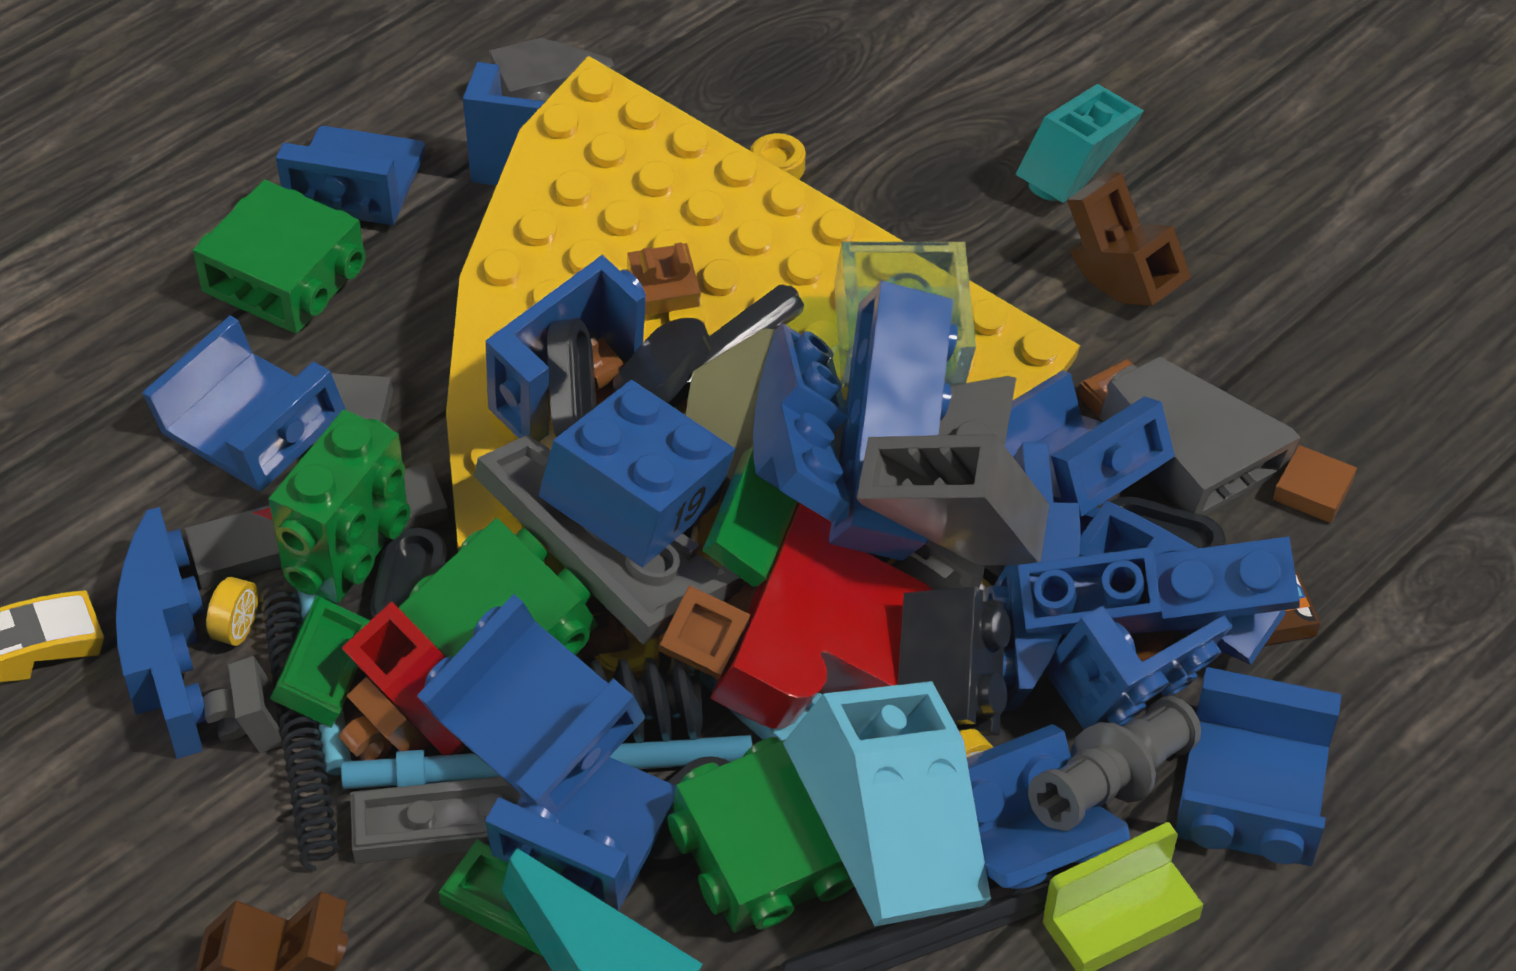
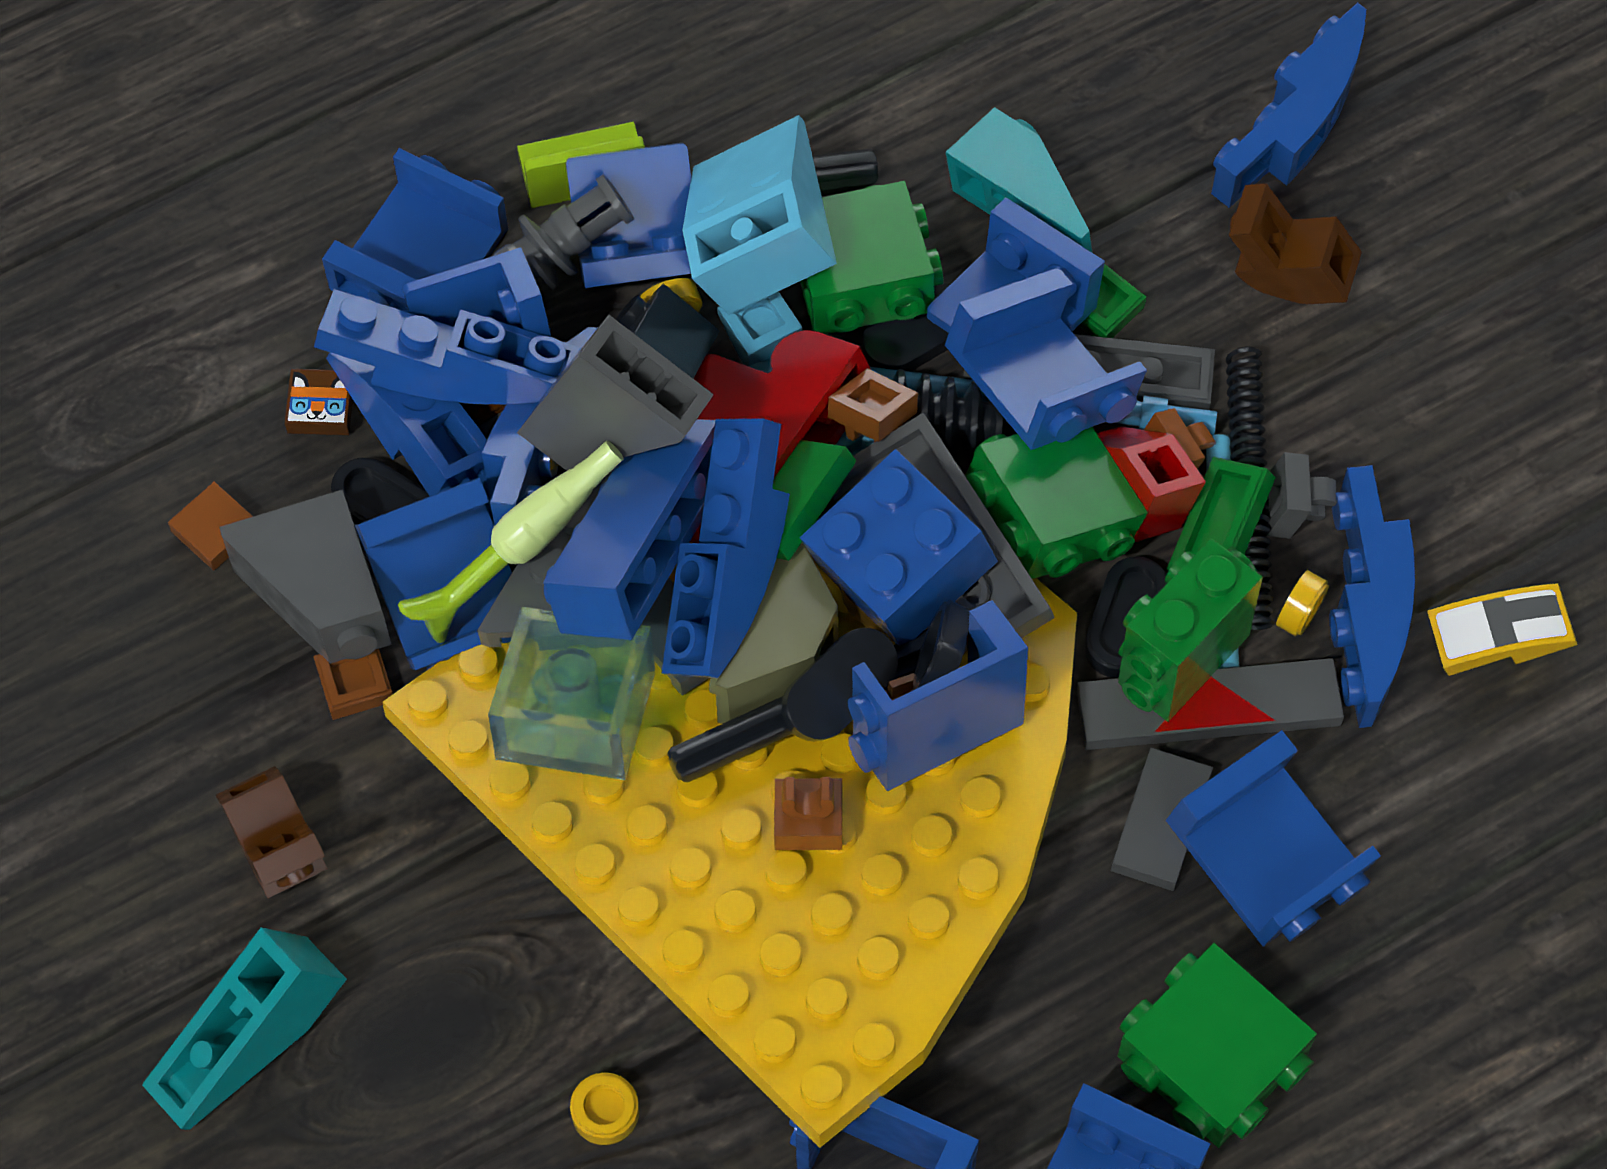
camera: 165 degrees left, 15 degrees up
none -> yellowish green piece [398,440,624,643]

